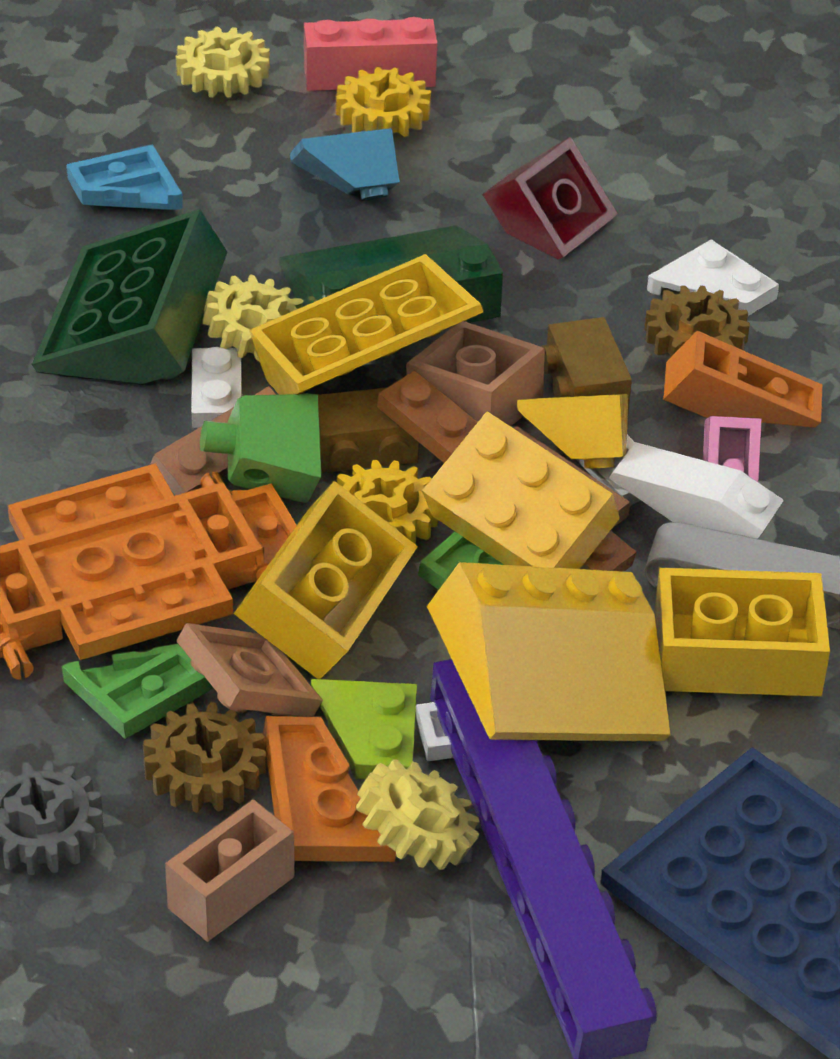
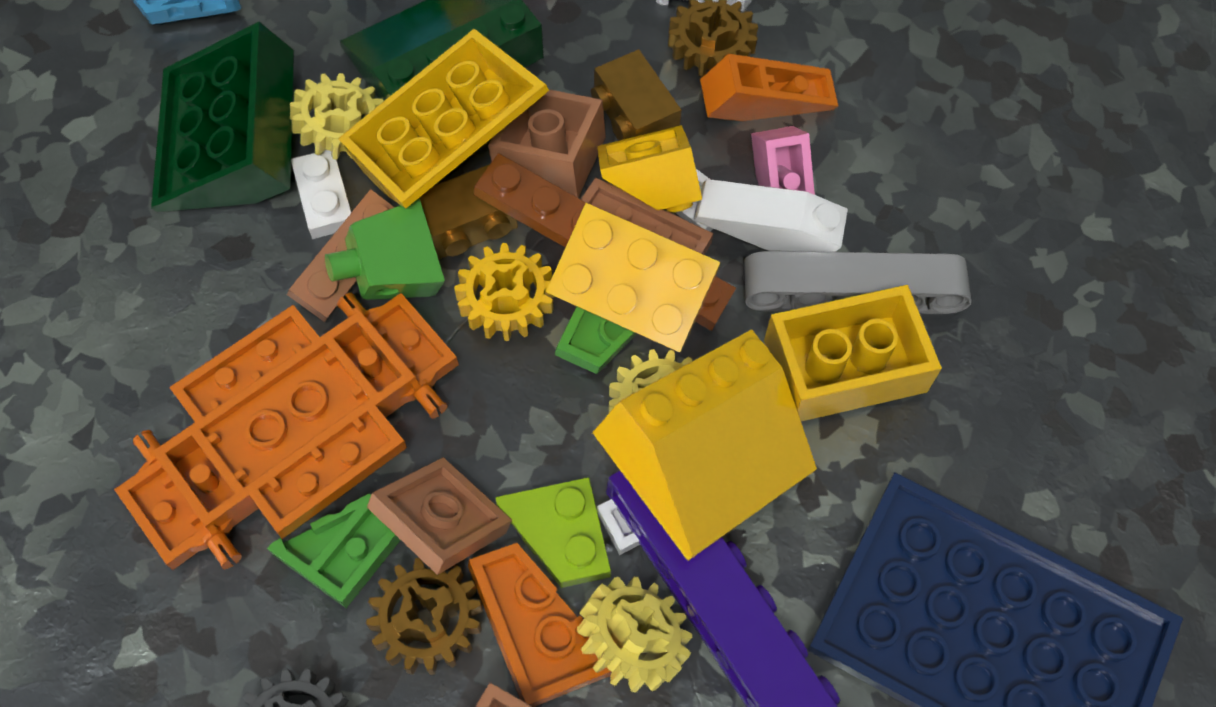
camera: 15 degrees left, 20 degrees up
yellow brick [234,481,418,679] -> none

